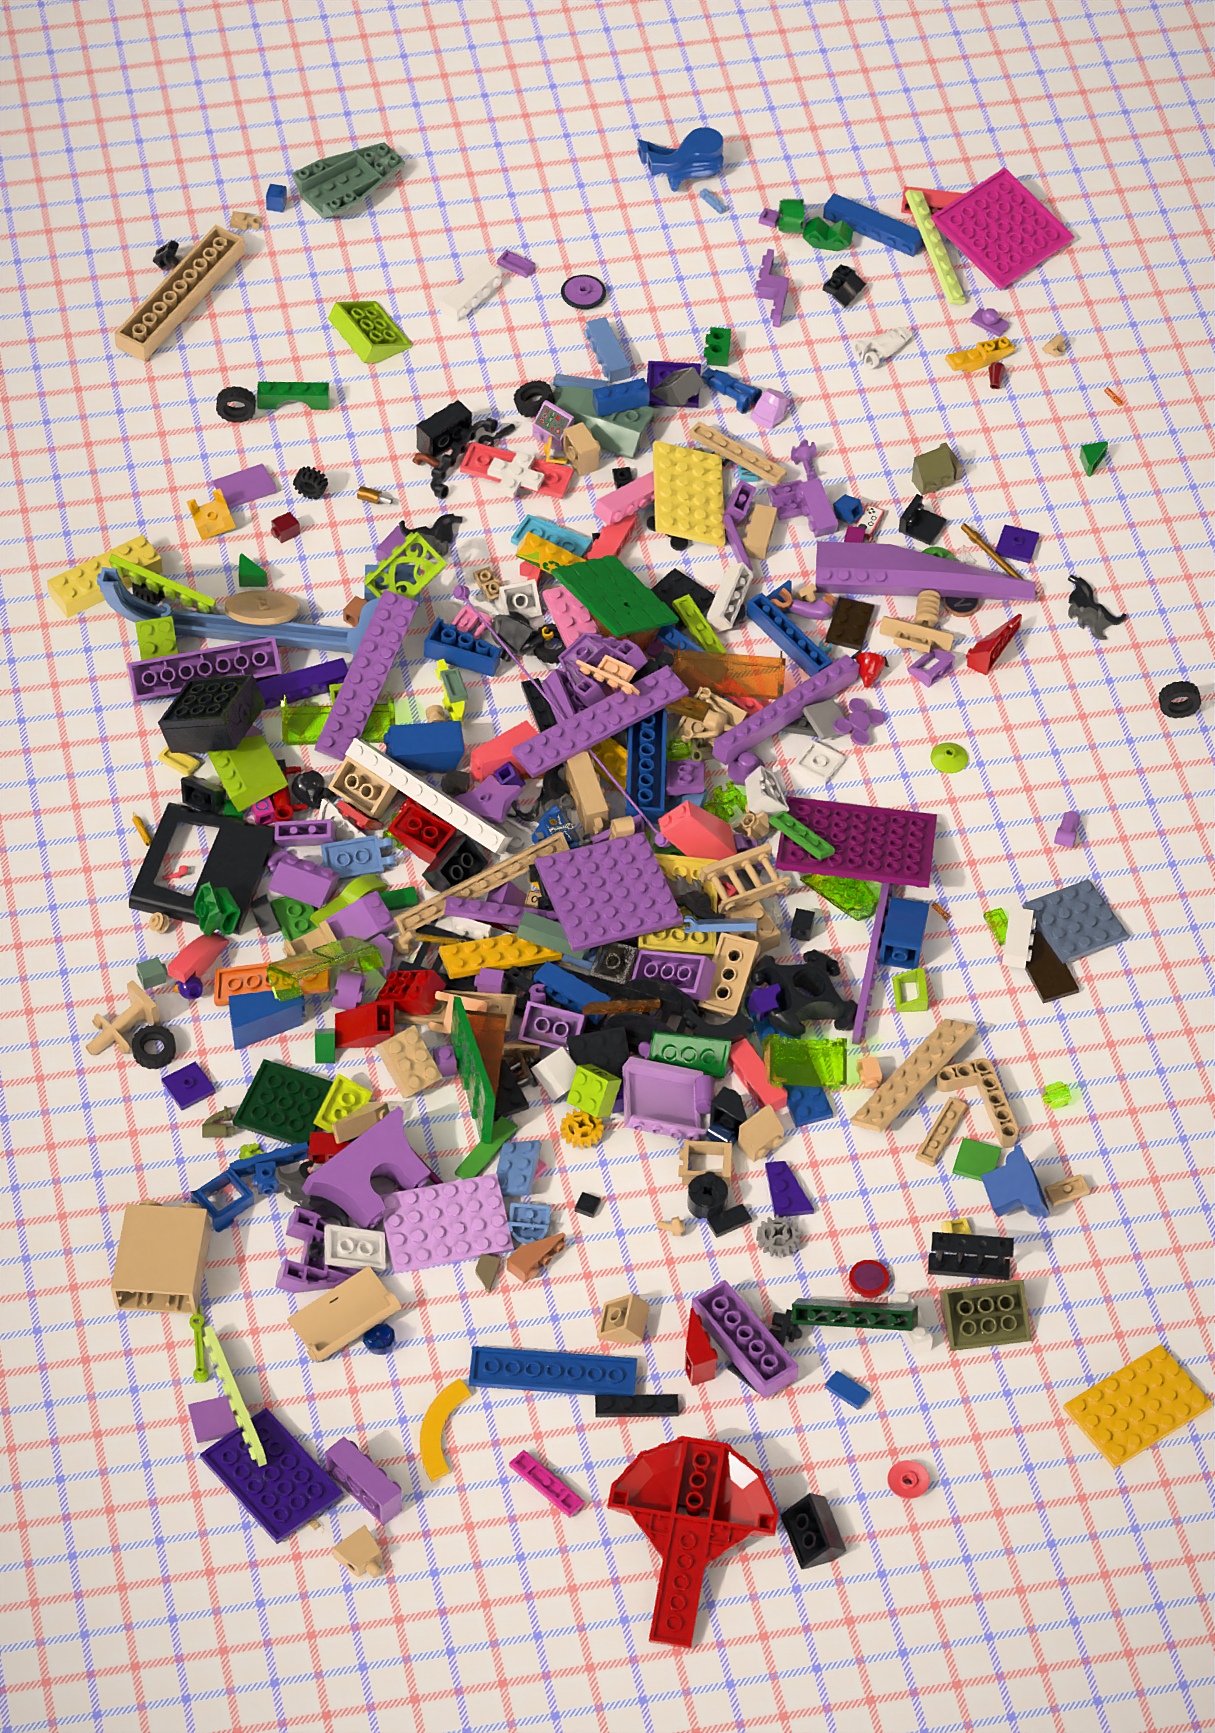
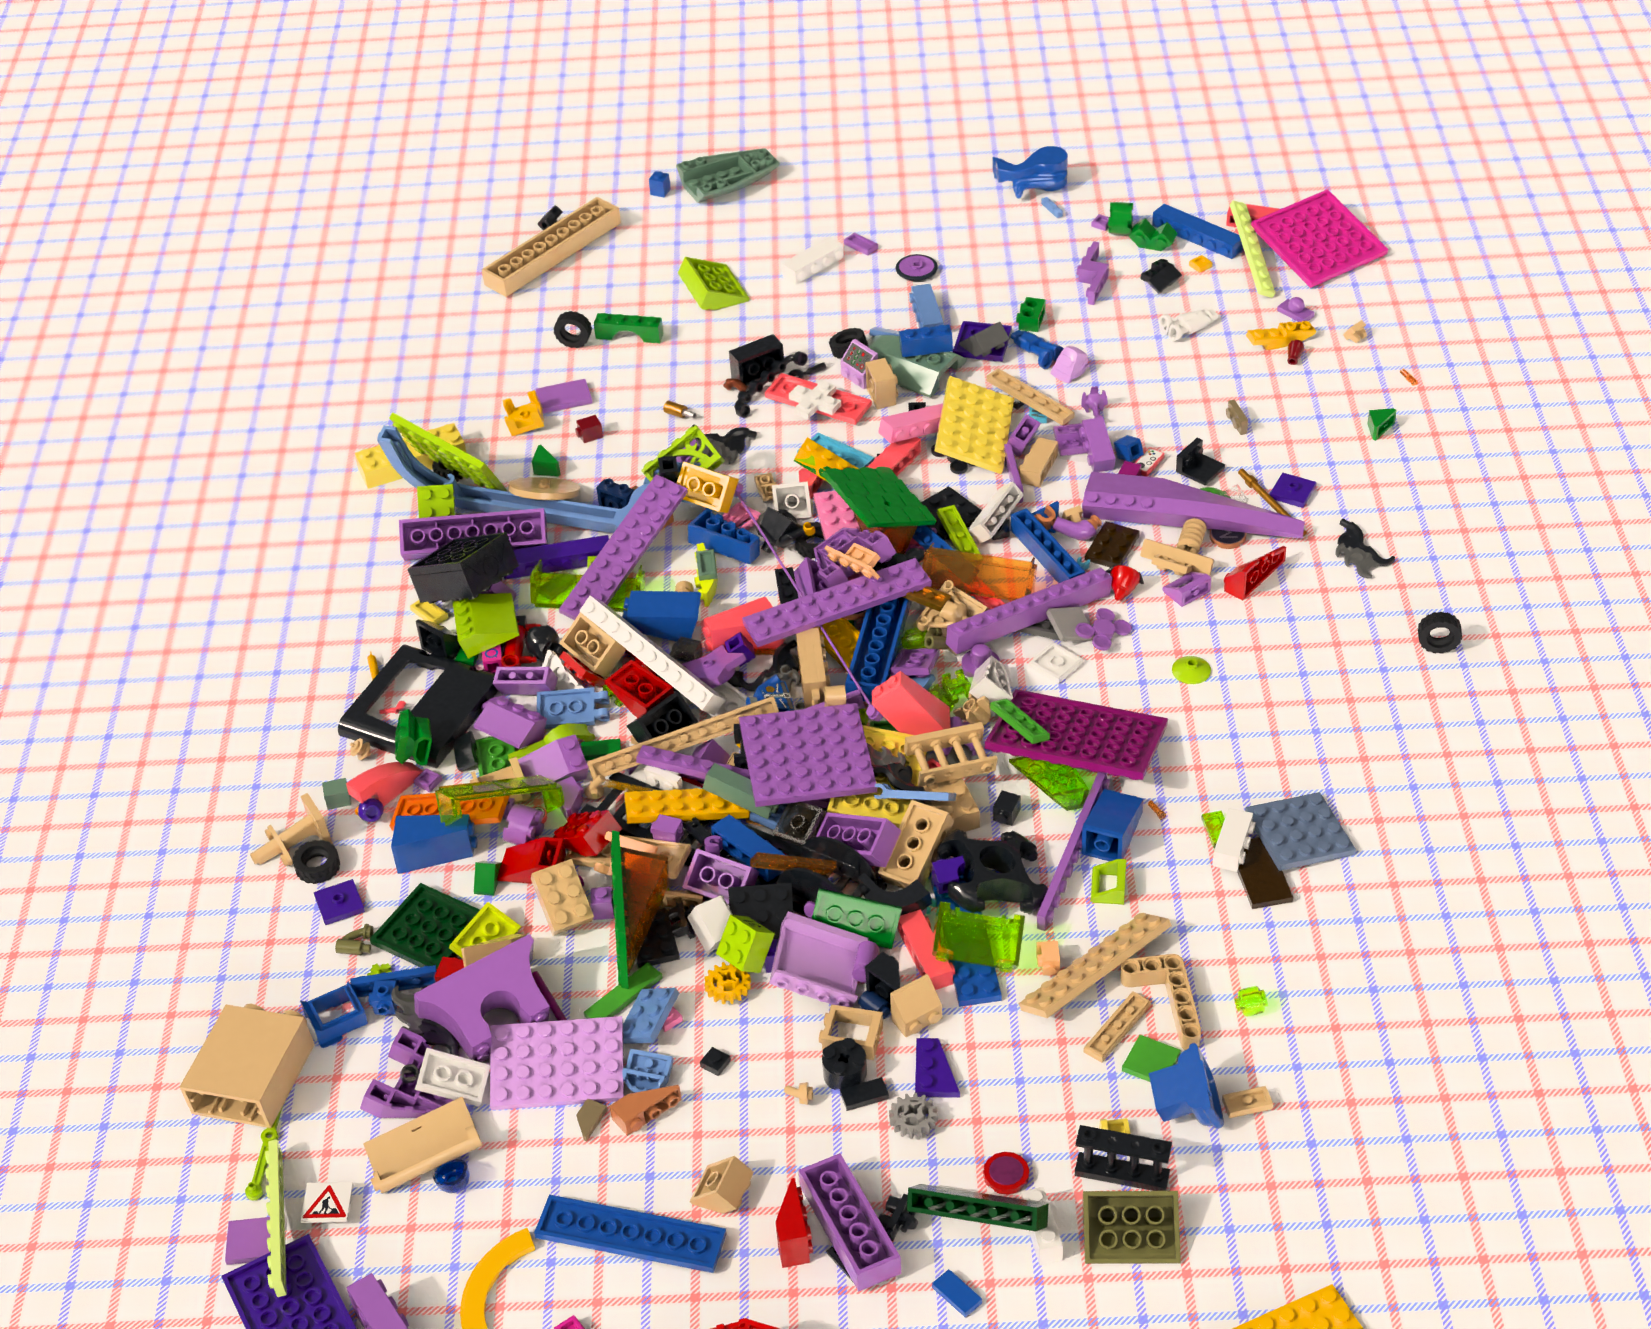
camera: 15 degrees right, 10 degrees down
tan plate [230,211,262,230] -> none
black tyre [293,466,328,500] -> none
yellow bracket [544,435,567,464] -> none
black plate [595,1394,679,1418] -> none
olive slope [911,445,955,495] -> none
medium lavender piece [1054,810,1080,848] -> none
none -> white piece [301,1182,353,1223]
none -> medium lavender tile [414,768,442,792]
none -> dark blue plate [596,478,634,509]
none -> black brick [658,456,678,483]
none -> yellow slope [677,462,739,513]
none -> yellow tile [1189,255,1212,273]

